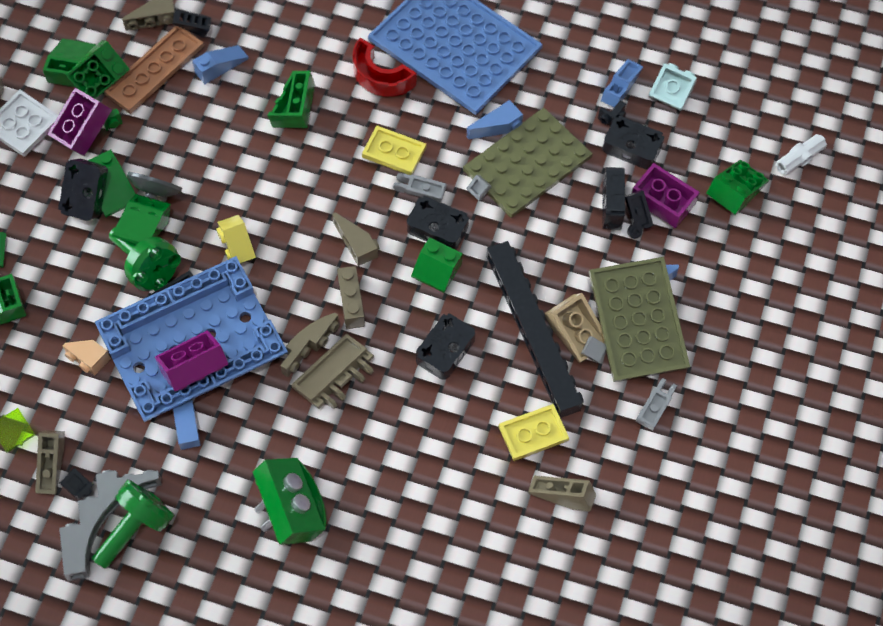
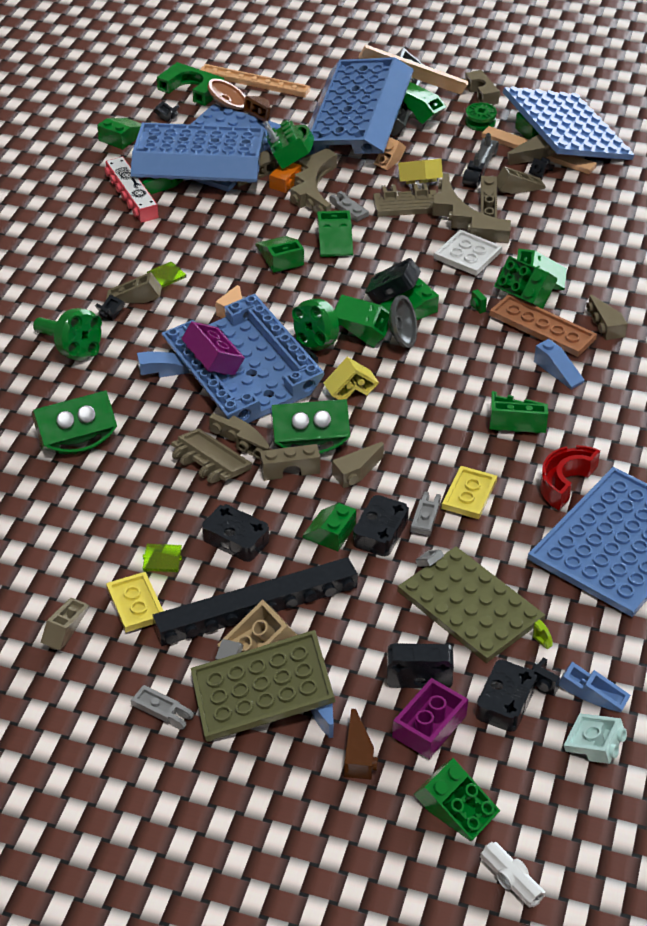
camera: 90 degrees right, 20 degrees down
magenta brick [47,88,112,156] -> none
light grey arch [60,470,162,581] -> none
black slope [172,9,211,37] -> none
medium blue slope [467,100,523,139] -> none
black hinge [625,190,654,239] -> none
none -> clear neon green piece [143,544,182,572]
none -> green piece [270,399,350,455]
none -> reddish brown slope [344,708,378,780]
none -> lime tile [532,619,553,649]

